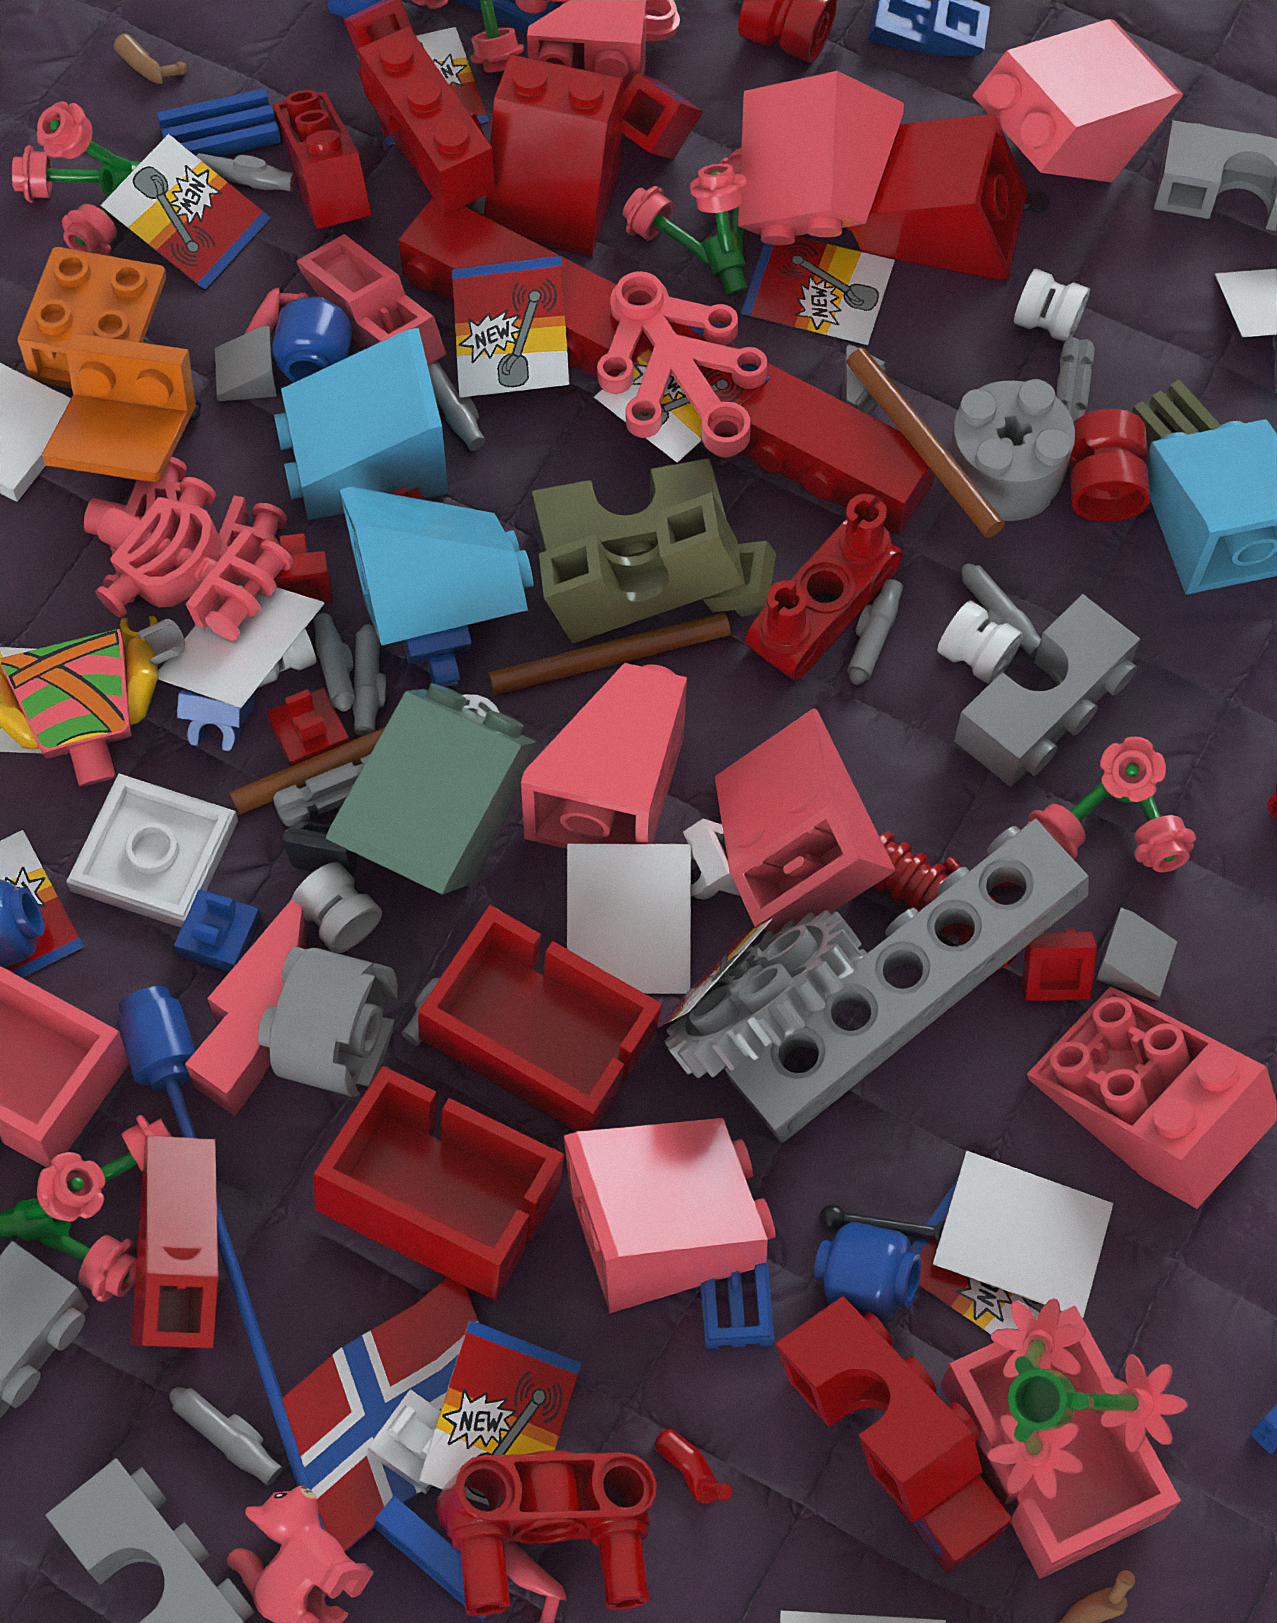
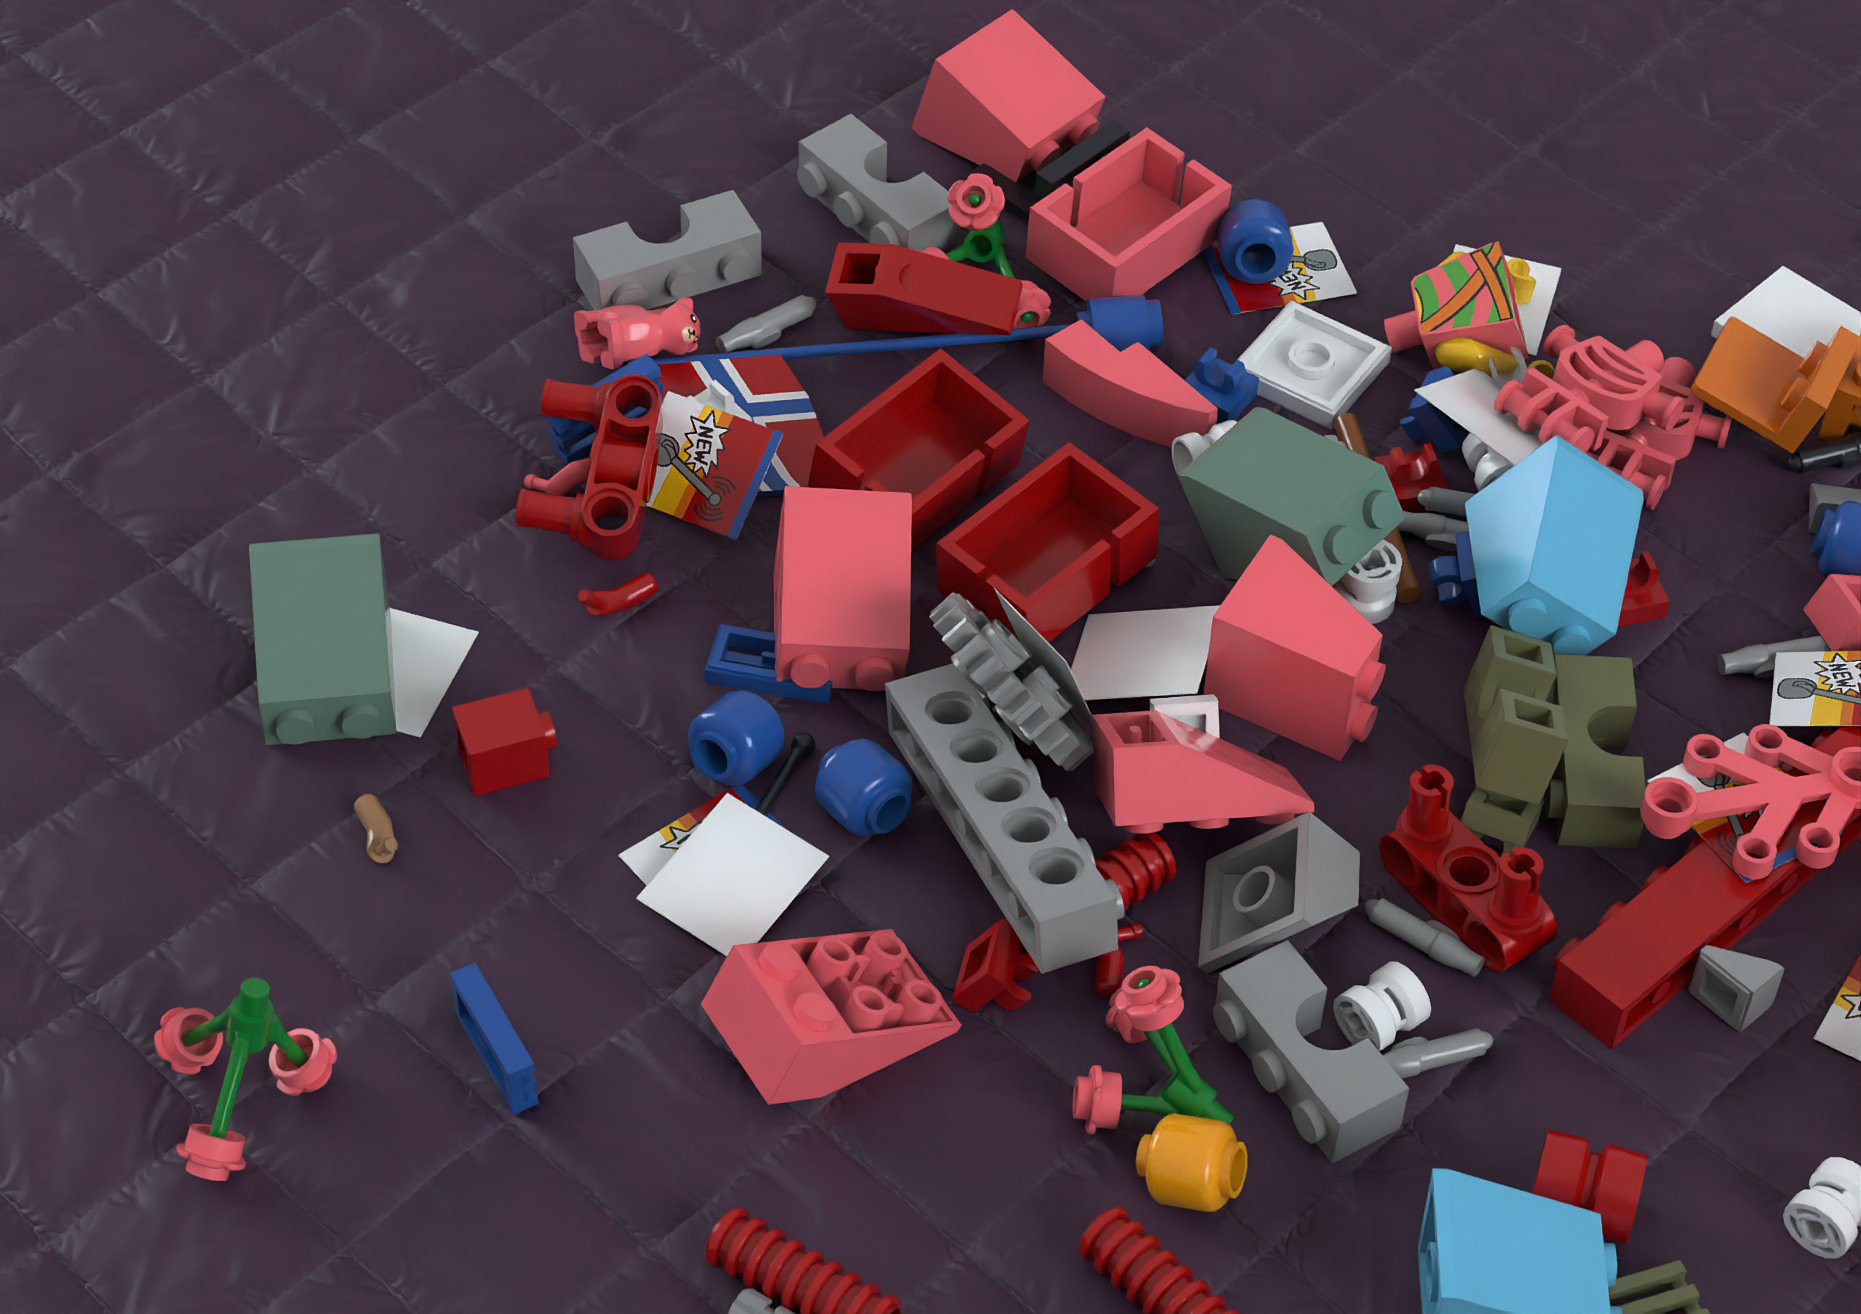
camera: 105 degrees right, 15 degrees down
light grey brick [258,947,398,1097] -> none
medium azure slope [274,328,449,520] -> none
dark orange bar [488,612,731,696] -> none
red arch [776,1296,983,1522] -> none
dark orange bar [846,348,1005,538] -> none
coral piece [940,1305,1181,1579] -> none
light grey brick [949,379,1075,521] -> none
coral plant [987,1298,1188,1499] -> none
light grey axle [1056,337,1095,422] -> none
light grey slope [1096,908,1177,1001] -> none
none -> blue head [814,738,912,837]
none -> light orange head [1136,1114,1247,1212]
none -> light grey slope [1198,812,1360,974]

